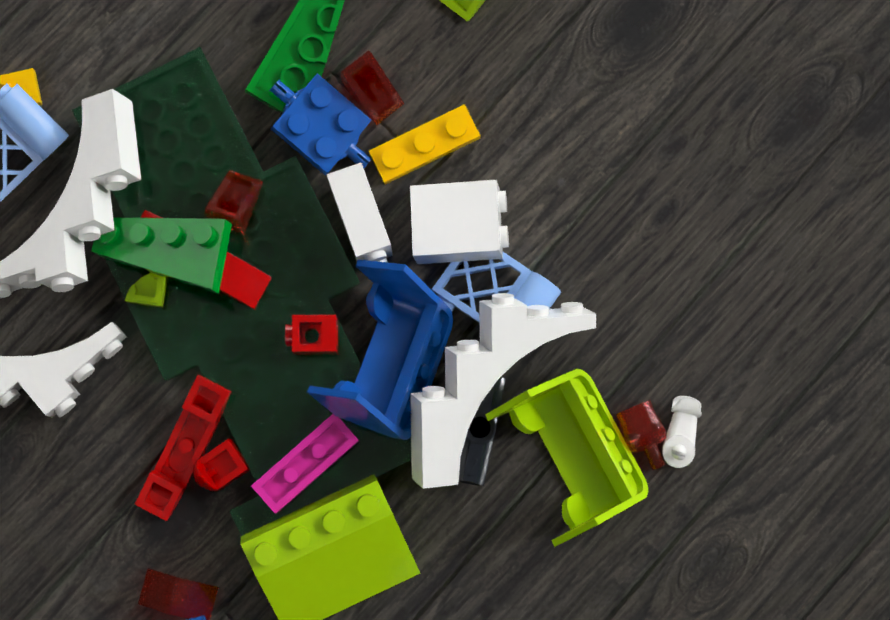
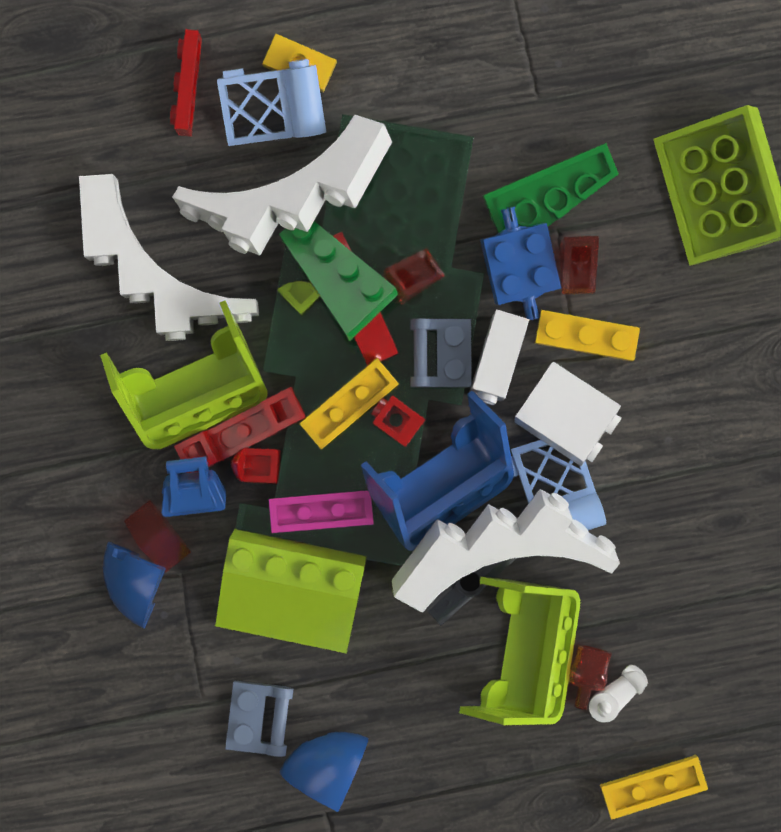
camera: 35 degrees right, 5 degrees up
none -> lime windscreen [100,300,268,449]
none -> blue piece [162,457,226,517]
none -> yellow plate [299,358,399,450]
none -> sand blue plate [410,319,471,388]
none -> yellow plate [600,755,708,820]

